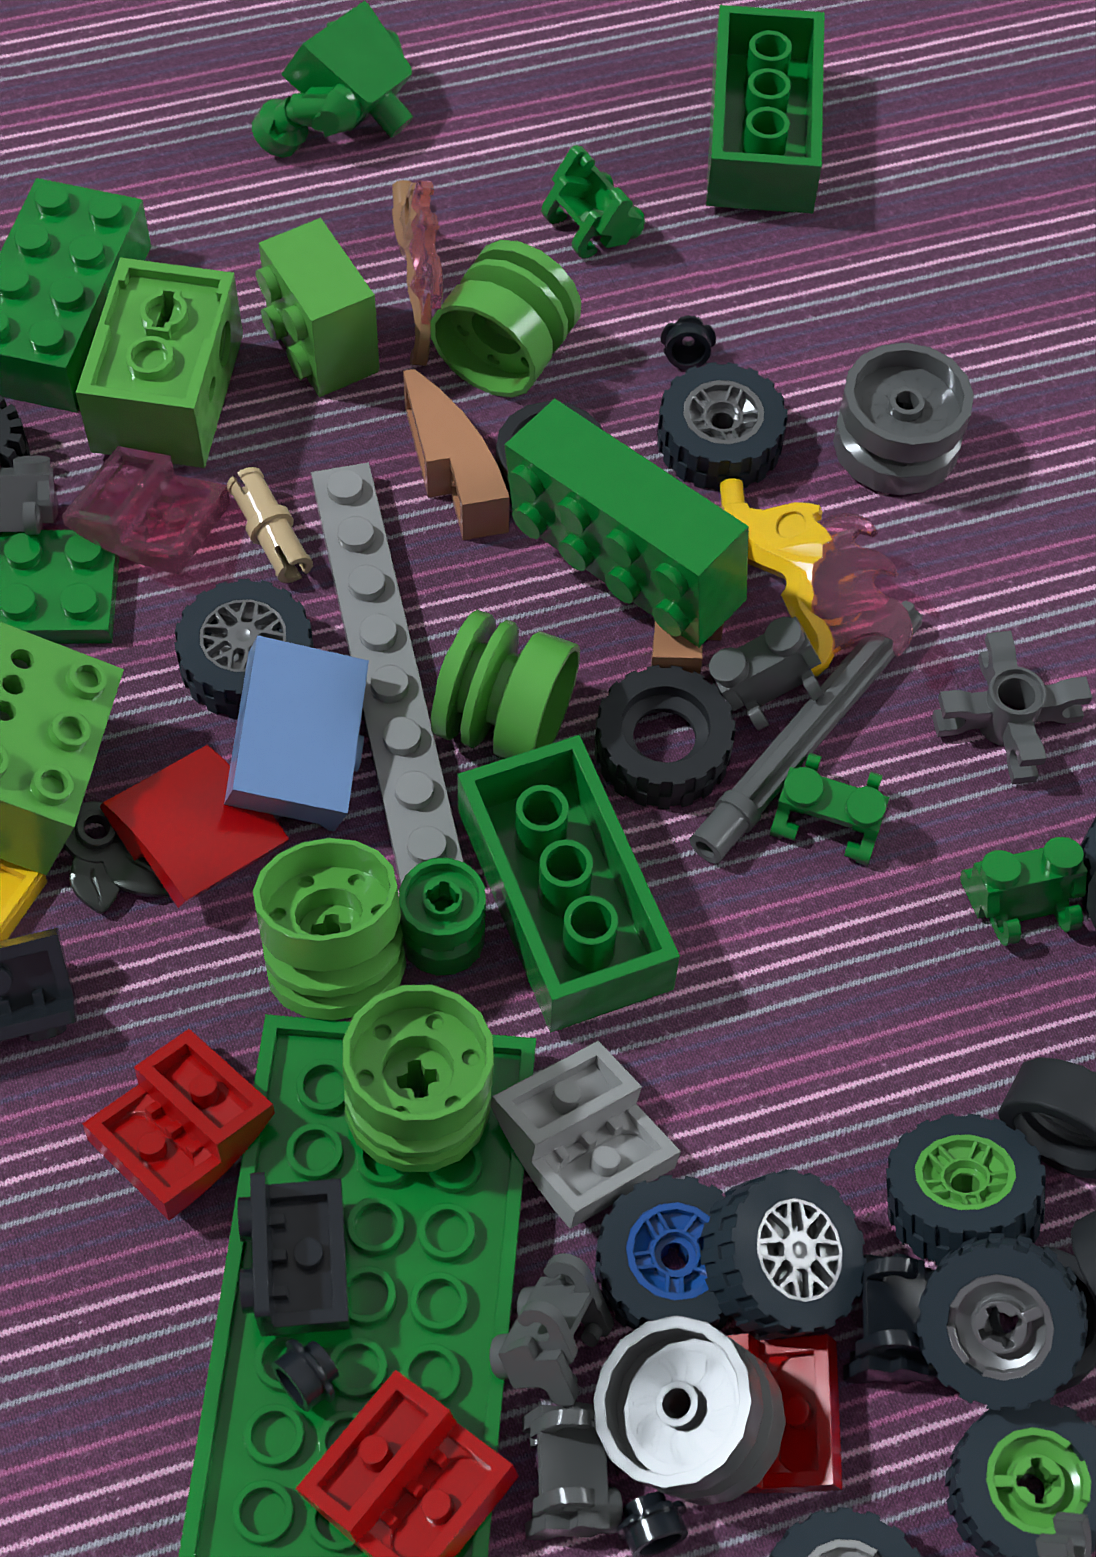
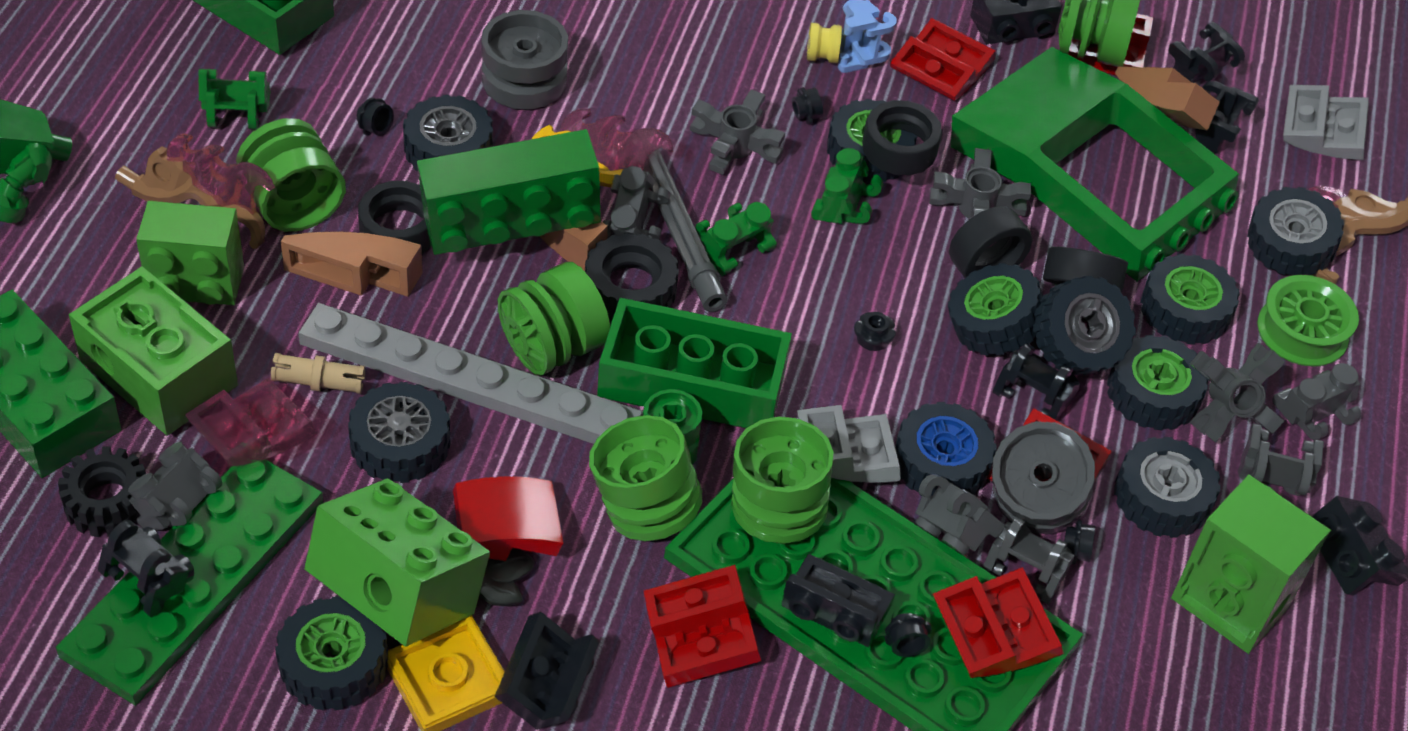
camera: 60 degrees left, 10 degrees down
medium blue container [224,635,369,831] -> none
black wheel [700,1169,867,1340] -> none
none -> black plate [854,312,896,351]

